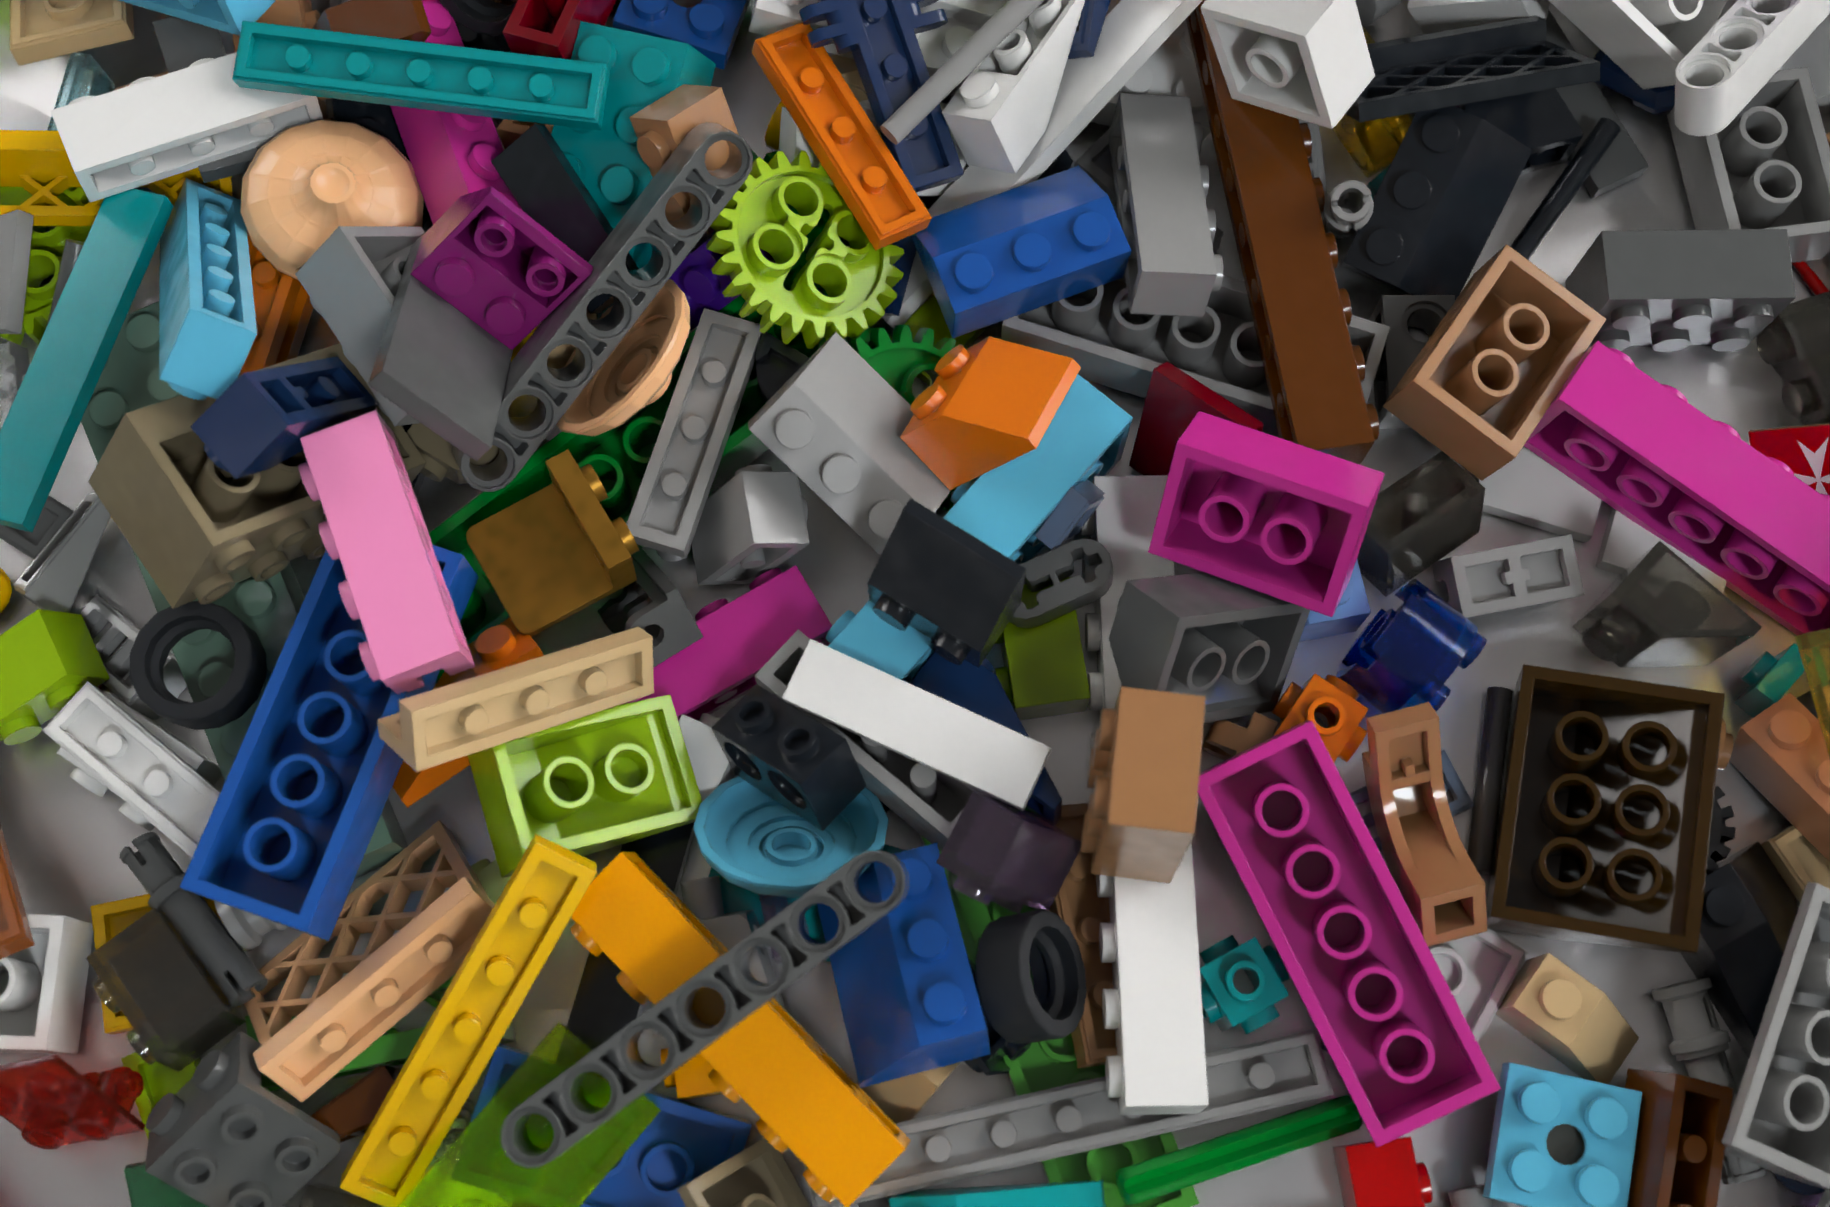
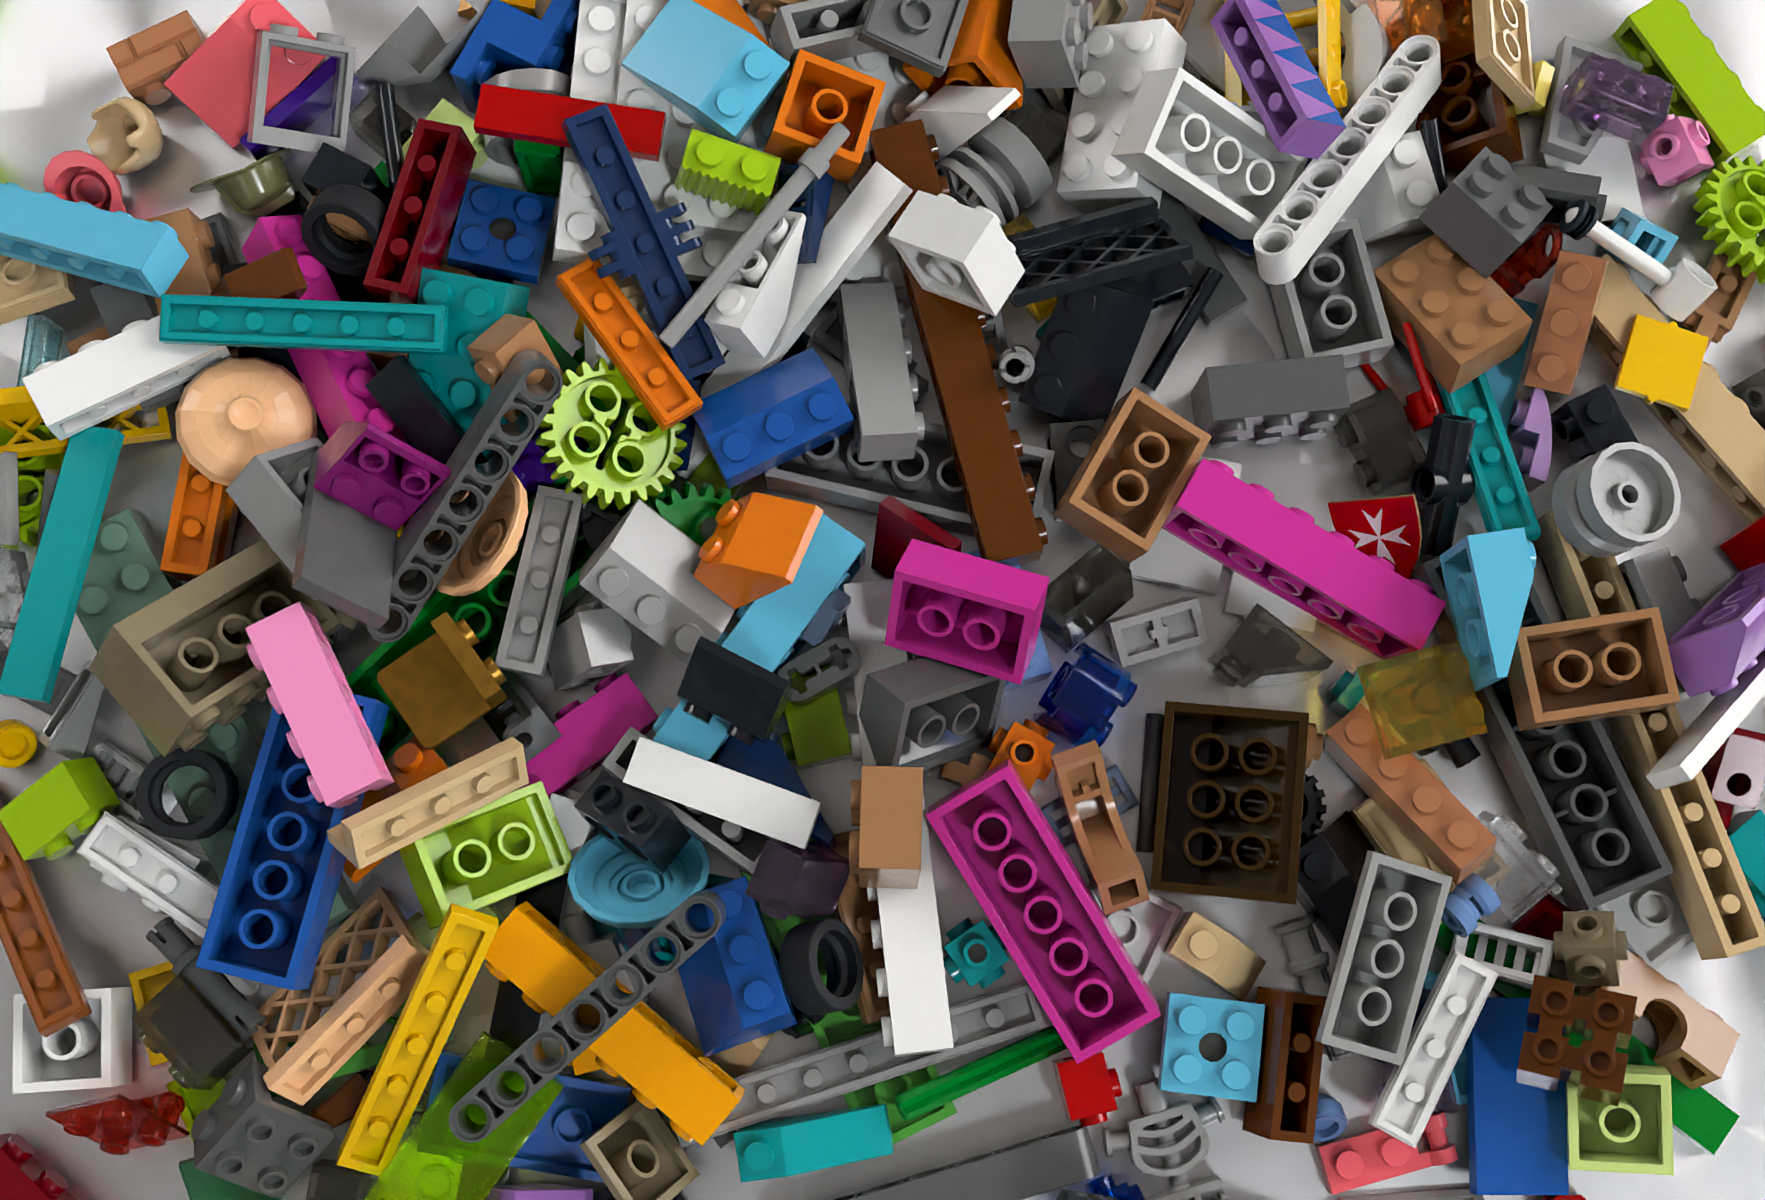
camera: 10 degrees left, 5 degrees up
medium azure brick [159,178,257,400] -> none
dark blue slope [190,356,379,479] -> none

